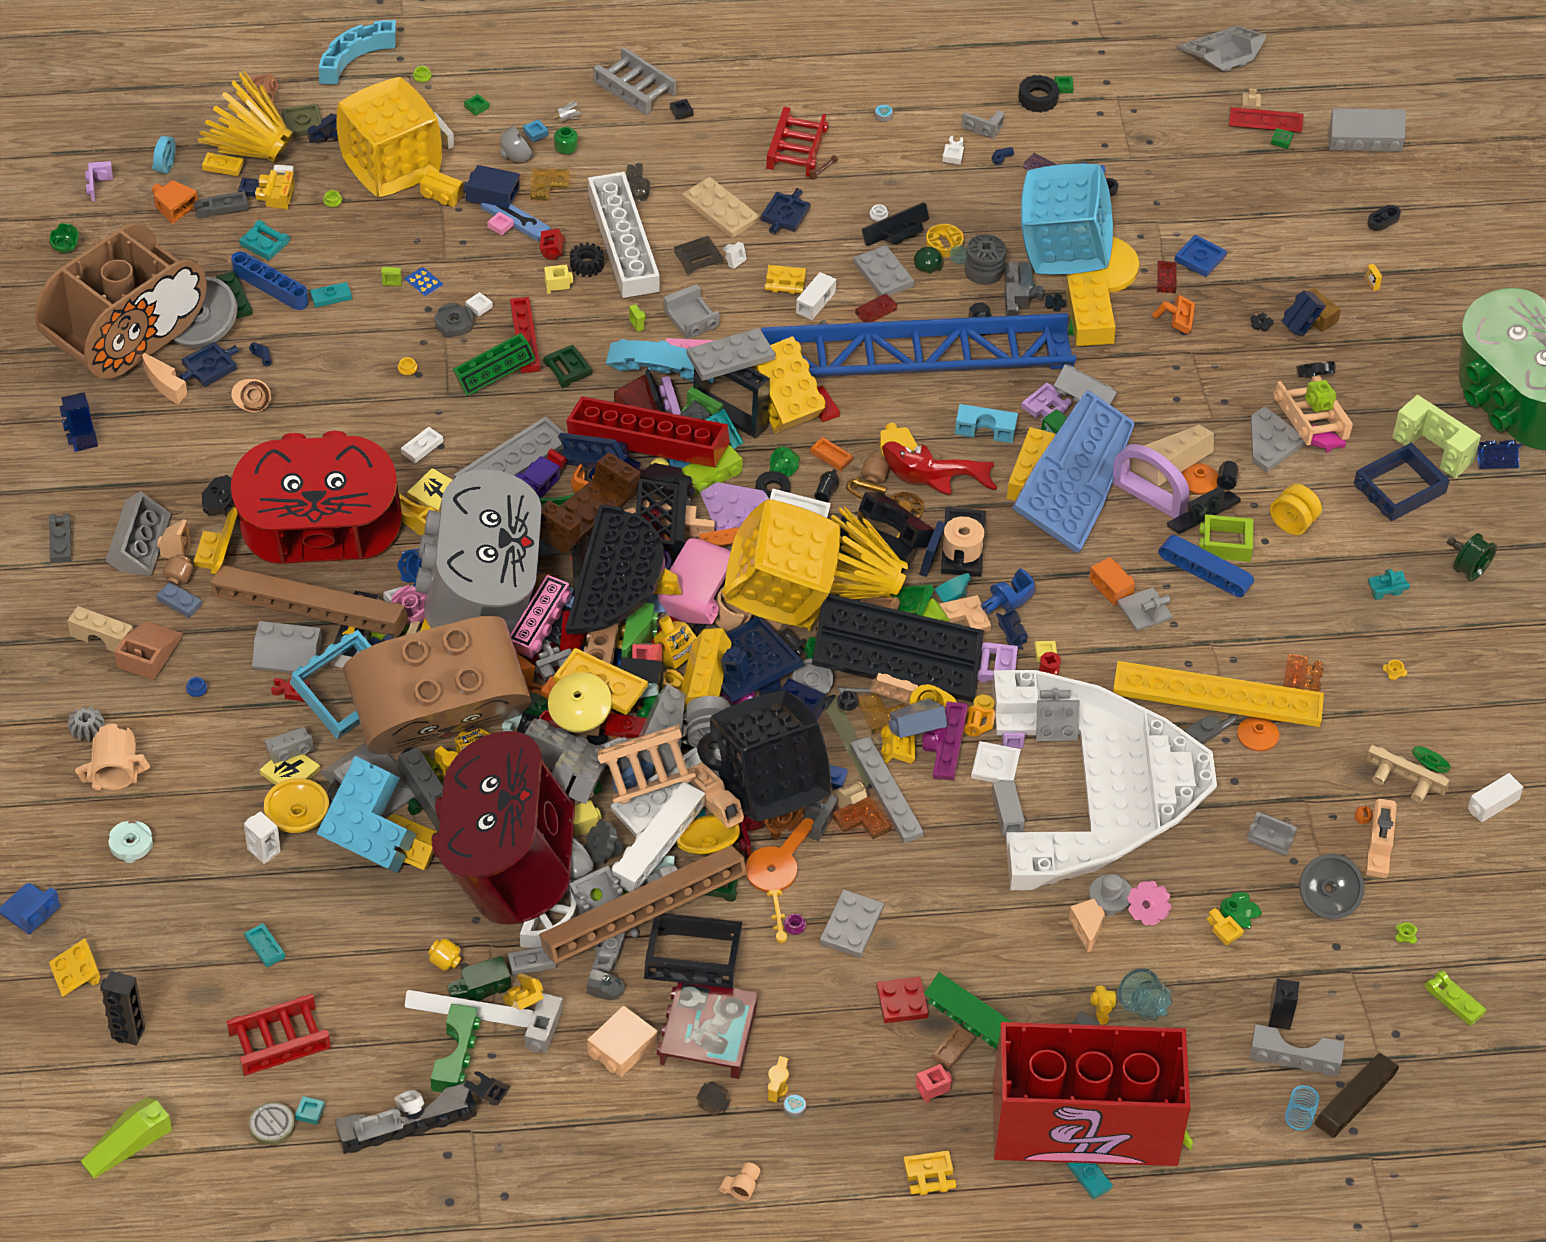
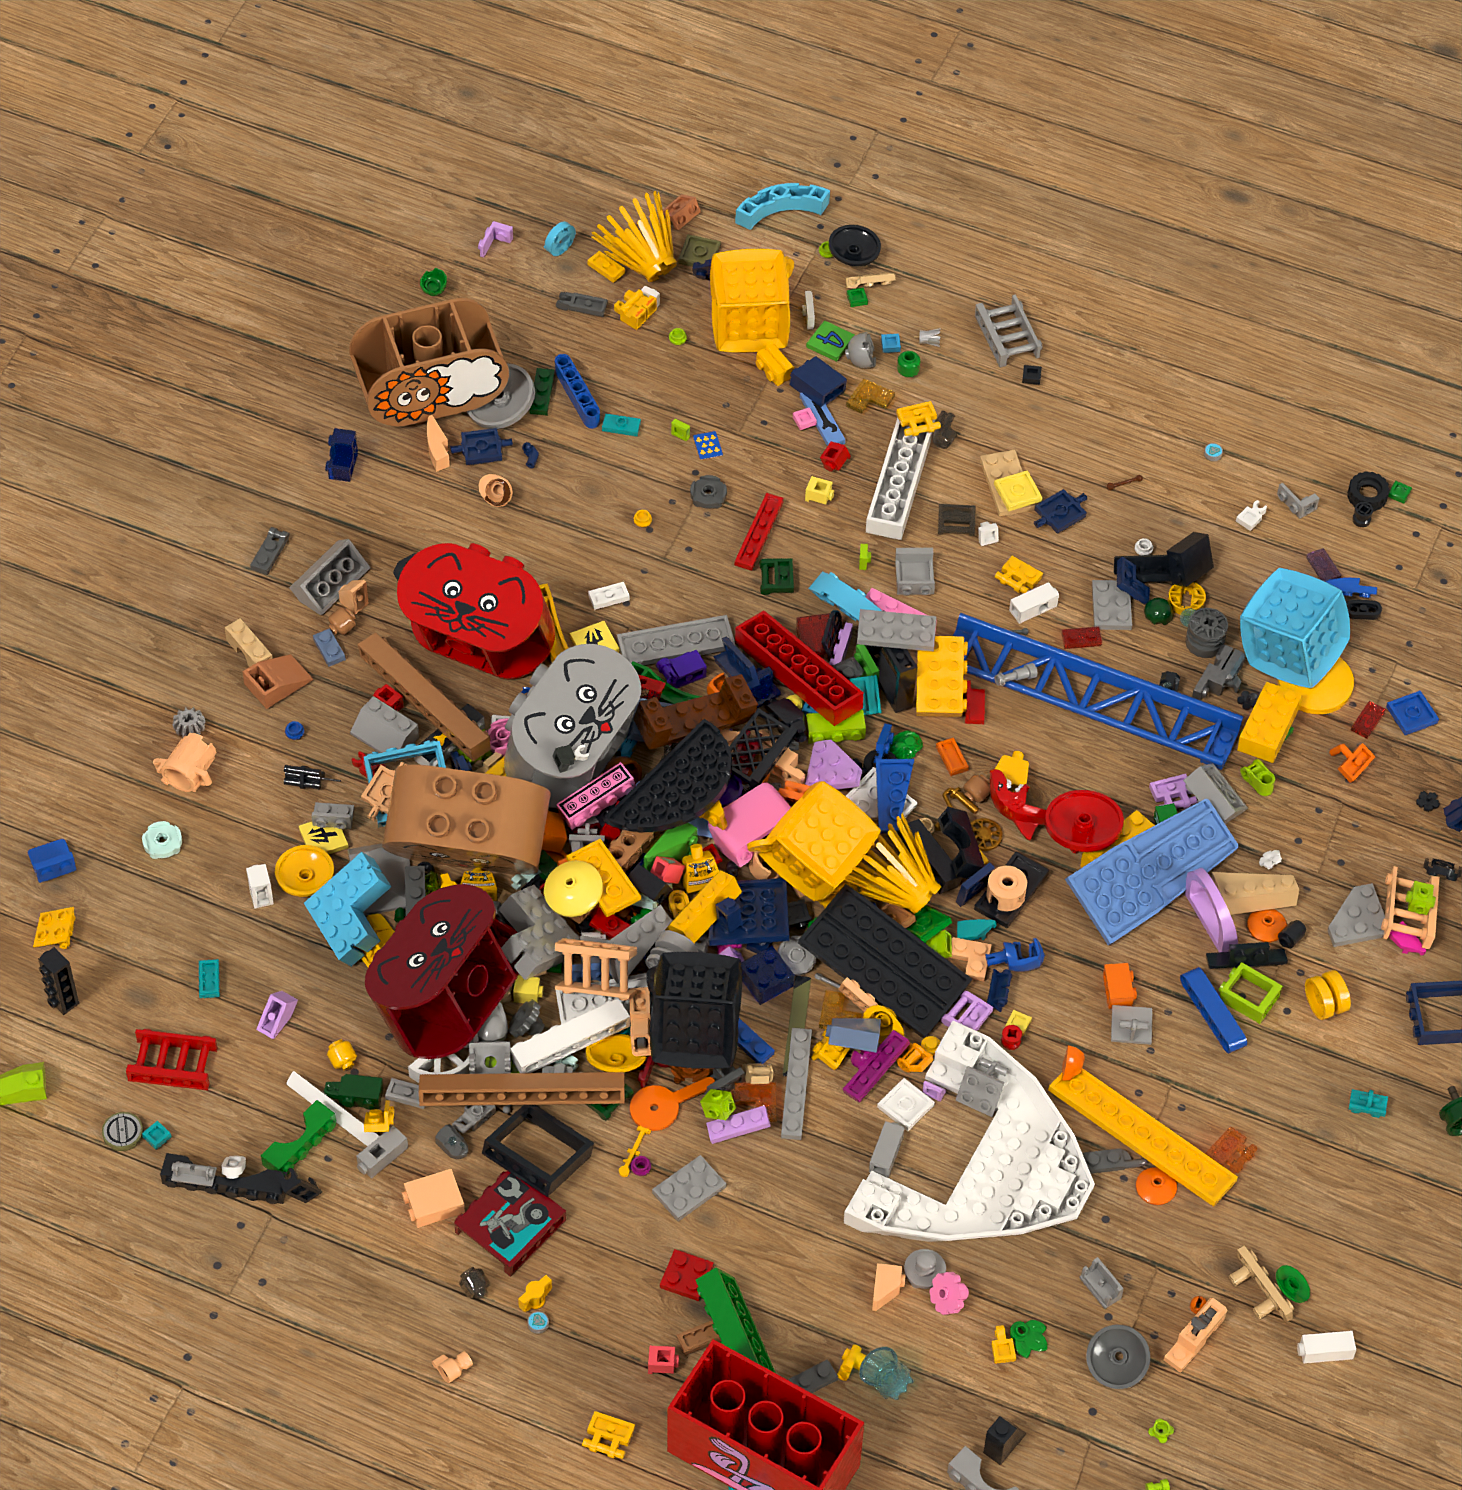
camera: 30 degrees right, 5 degrees up
orange torso [152,181,198,224] -> none
yellow plate [194,507,238,574] -> none
dark blue tile [238,178,260,197] -> none
teal plate [239,220,290,261] -> none
green brick [452,333,535,395] -> none
white plate [465,292,493,317] -> none
red plate [546,448,567,470] -> none
black tyre [570,242,604,277] -> none
red fence [766,107,829,177] -> none
black piece [814,469,839,502] -> none
black plate [837,691,858,711] -> none
medium azure arch [955,404,1018,443] -> none
dark blue arm [991,147,1014,165] -> none
yellow plate [1382,660,1407,680] -> none
none -> lavender slope [256,991,298,1039]
none -> black piece [284,765,341,790]
none -> light nougat plate [360,762,407,821]
none -> red brick [373,684,404,711]
none -> pearl dark grey piece [553,745,589,773]
none -> lime brick [700,1089,736,1121]
none -> lavender plate [706,1105,771,1144]
none -> bright green tile [806,320,855,362]
none -> black dish [828,224,881,266]
none -> tan hinge [845,272,896,289]
none -> blue hinge [874,723,894,763]
none -> blue wing [875,759,914,834]
none -> yellow plate [896,401,941,436]
none -> light yellow tile [994,470,1042,511]
none -> light grey piece [994,663,1037,686]
none -> red dish [1045,790,1124,852]
none -> orange brick [1062,1046,1085,1081]
none -> dark blue plate [1117,557,1150,605]
none -> black brick [1166,532,1214,587]
none -> lime piece [1240,759,1275,796]
none -> white plant [1259,850,1282,870]
none -> black wheel [1352,502,1373,527]

